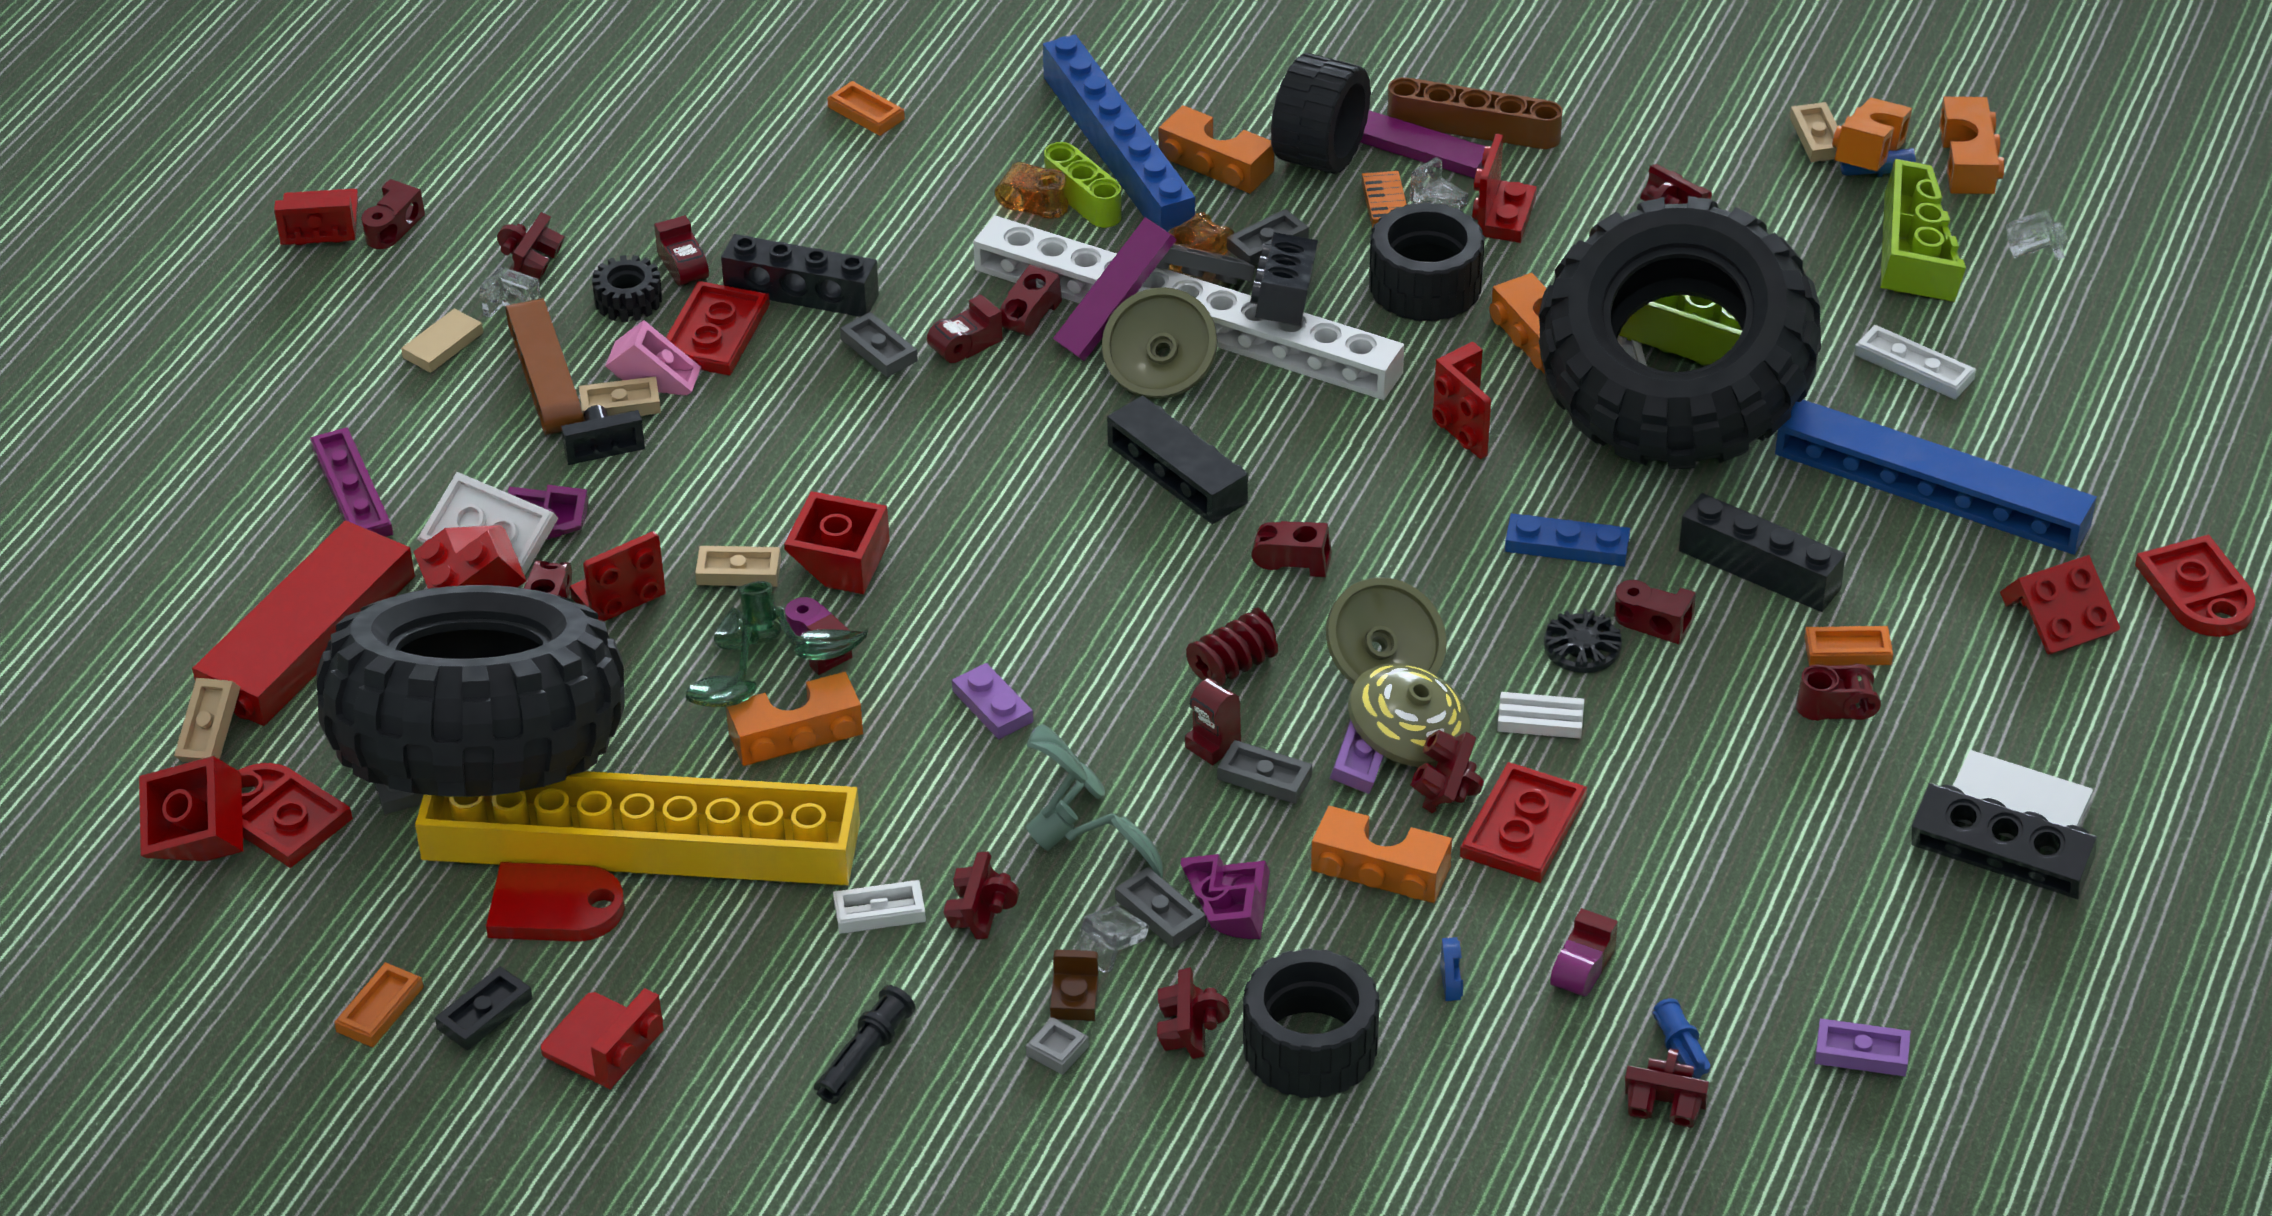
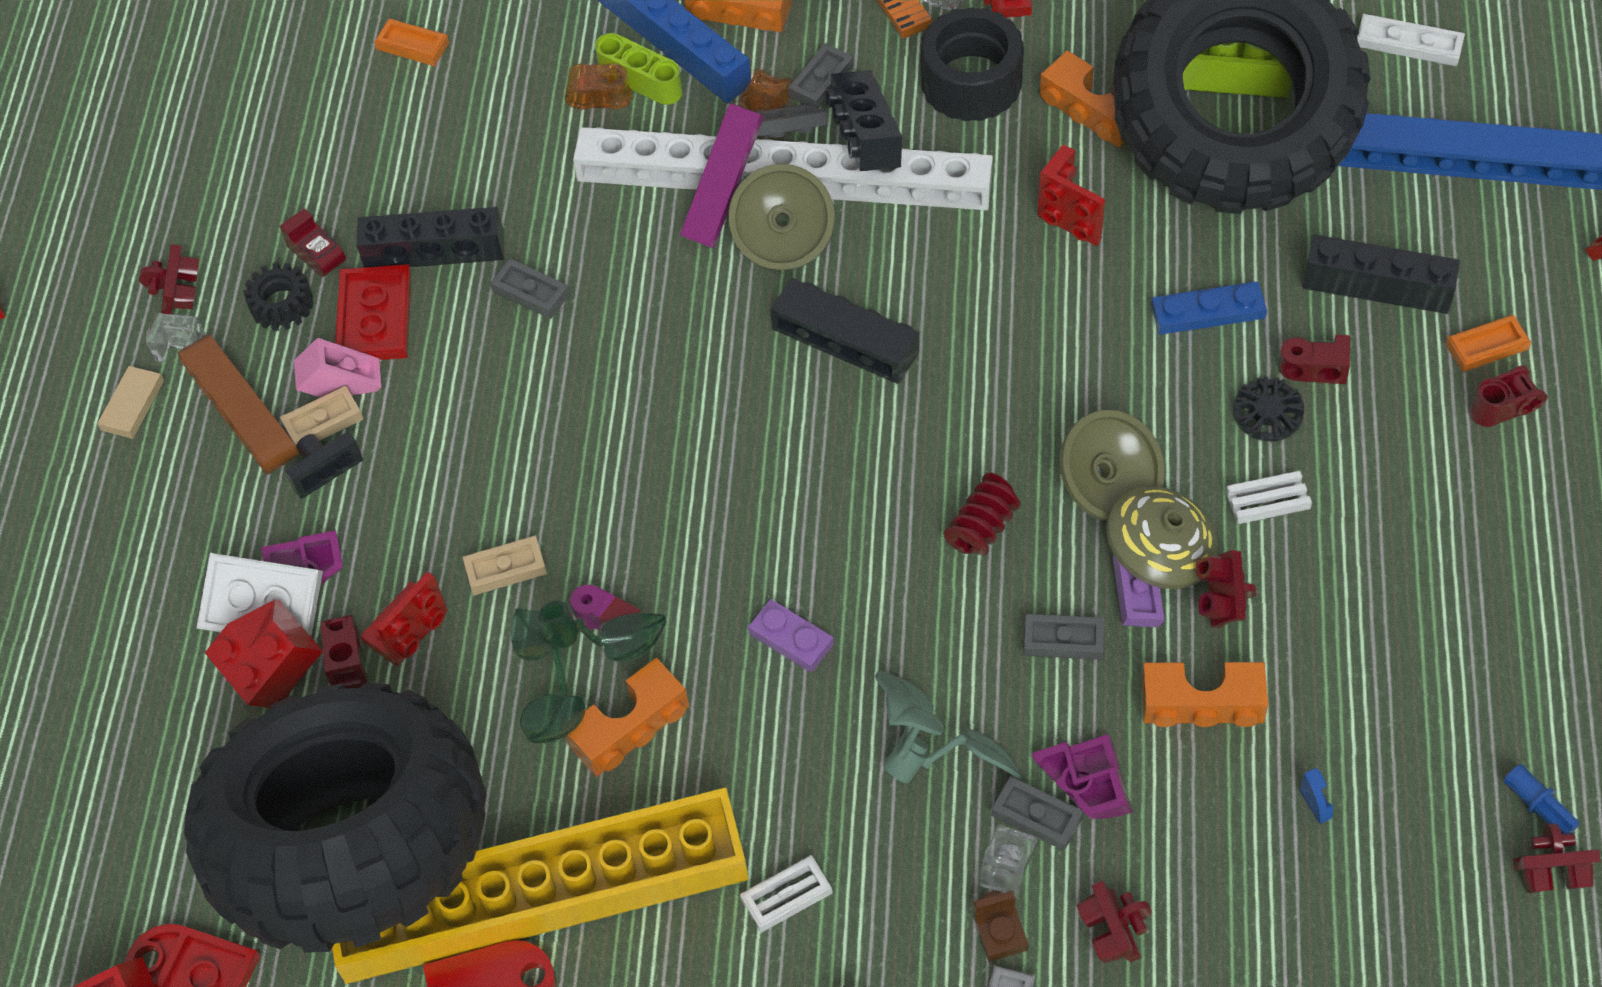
camera: 15 degrees left, 15 degrees up
tan plate [174,678,240,762] -> none
red brick [192,520,415,726] -> none
magenta tile [310,427,393,537] -> none
dark red leg [361,179,425,249] -> none
red slope [784,491,890,594] -> none
dark red leg [927,294,1003,363] -> none
dark red hips [943,851,1020,940] -> none
dark red leg [1000,264,1062,336] -> none
dark red leg [1185,678,1241,766] -> none
black tyre [1243,948,1380,1098] -> none
dark red leg [1251,521,1332,577] -> none
red tile [1460,762,1588,883] -> none
leg [1550,908,1618,997] -> none

